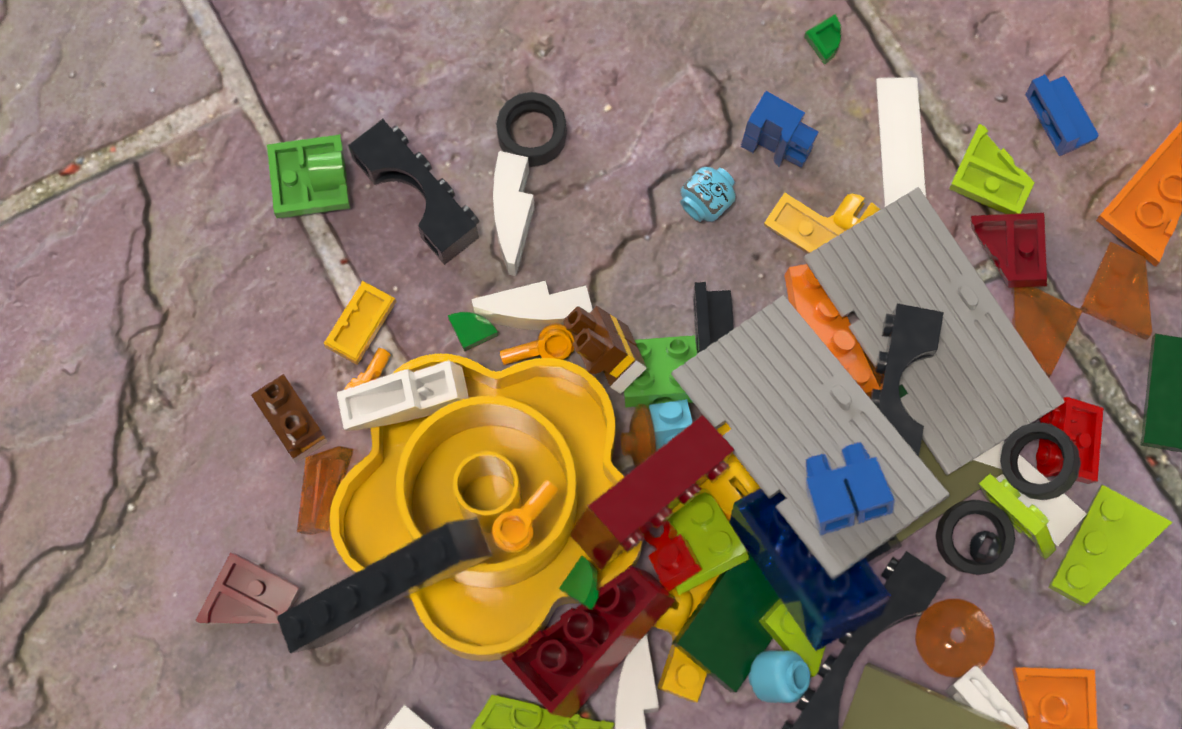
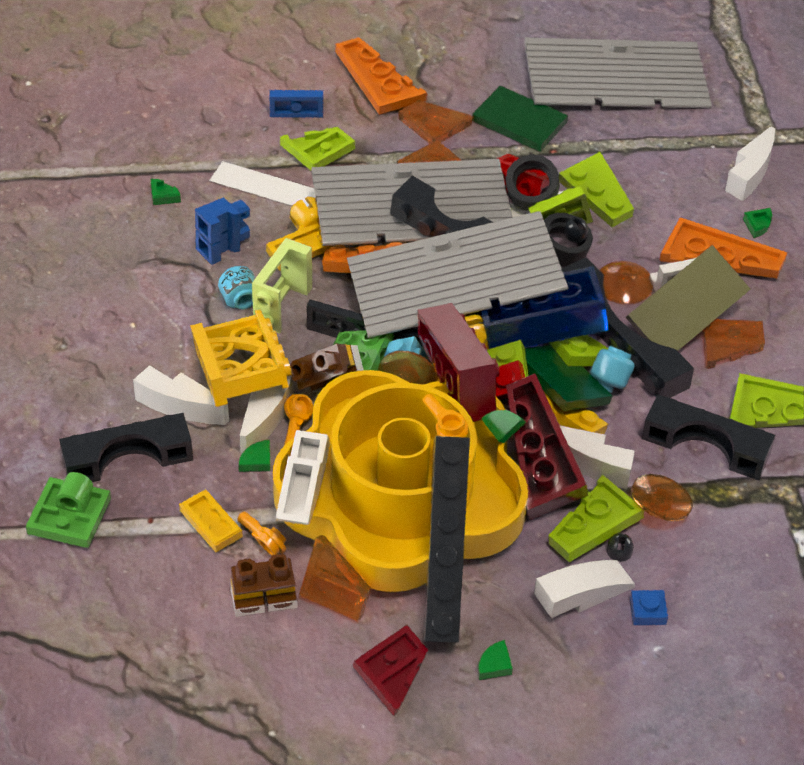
camera: 70 degrees left, 25 degrees down
black tyre [496,92,567,167] -> none
blue hips [806,442,894,536] -> none
dark red wing [971,213,1047,288] -> none
none -> yellow fence [190,309,292,407]
none -> yellowish green panel [252,238,312,334]
none -> green tile [478,640,513,680]

